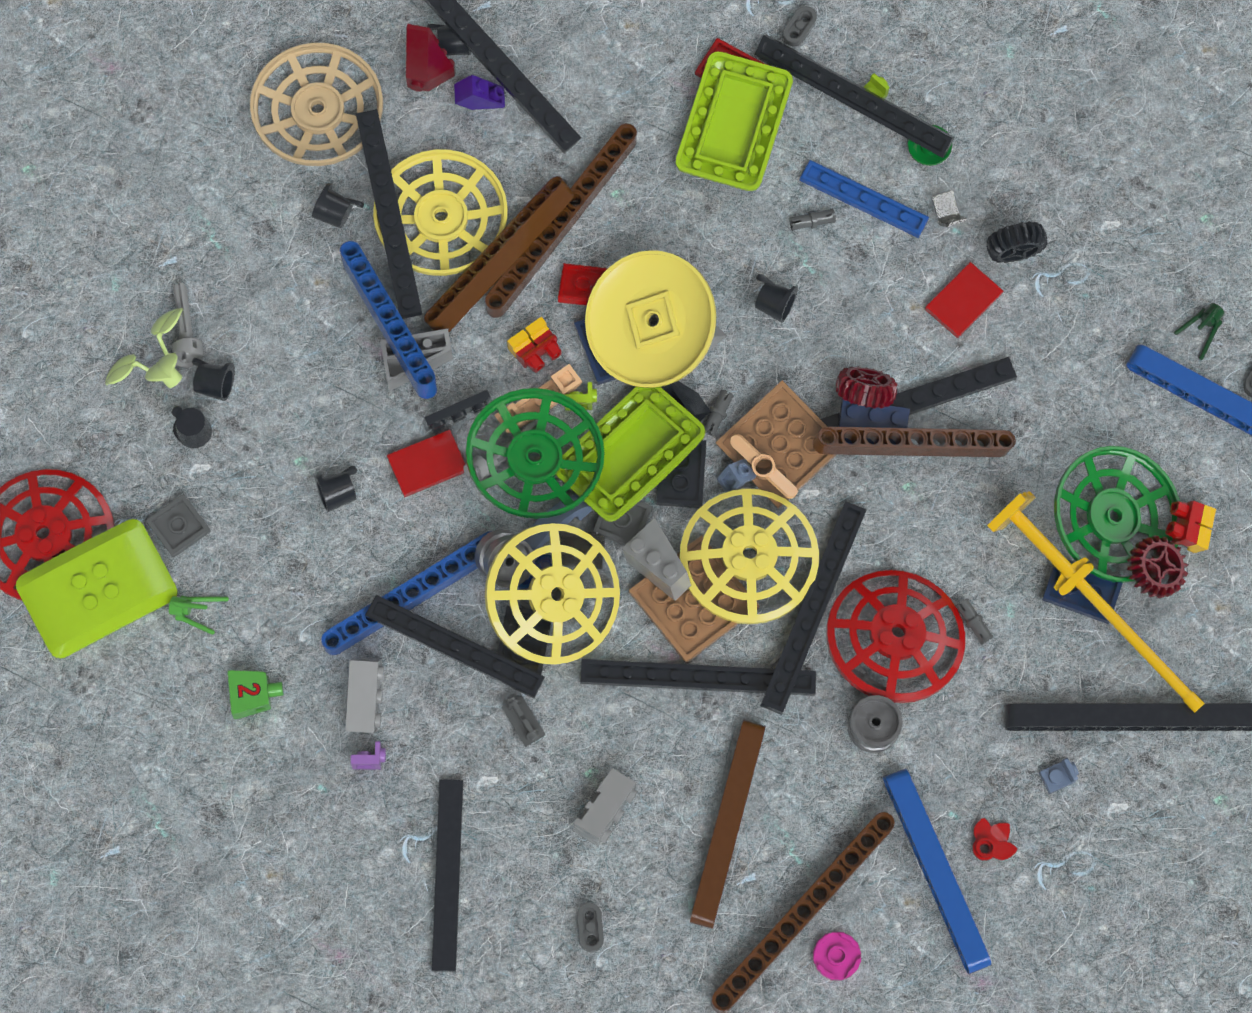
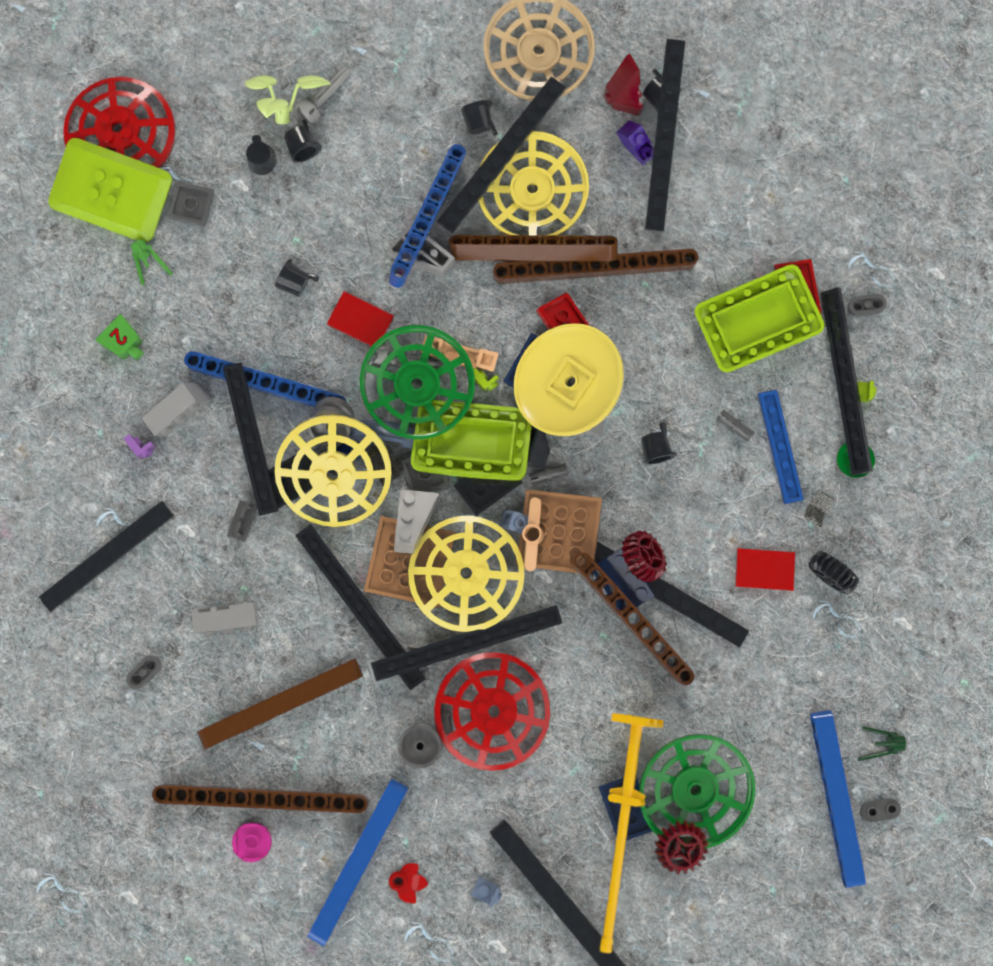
camera: 50 degrees right, 10 degrees up
black plate [423,390,491,433] -> none
red hips [507,316,562,373] -> none
dark grey pin [955,598,994,645] -> none
red hips [1165,500,1216,553] -> none

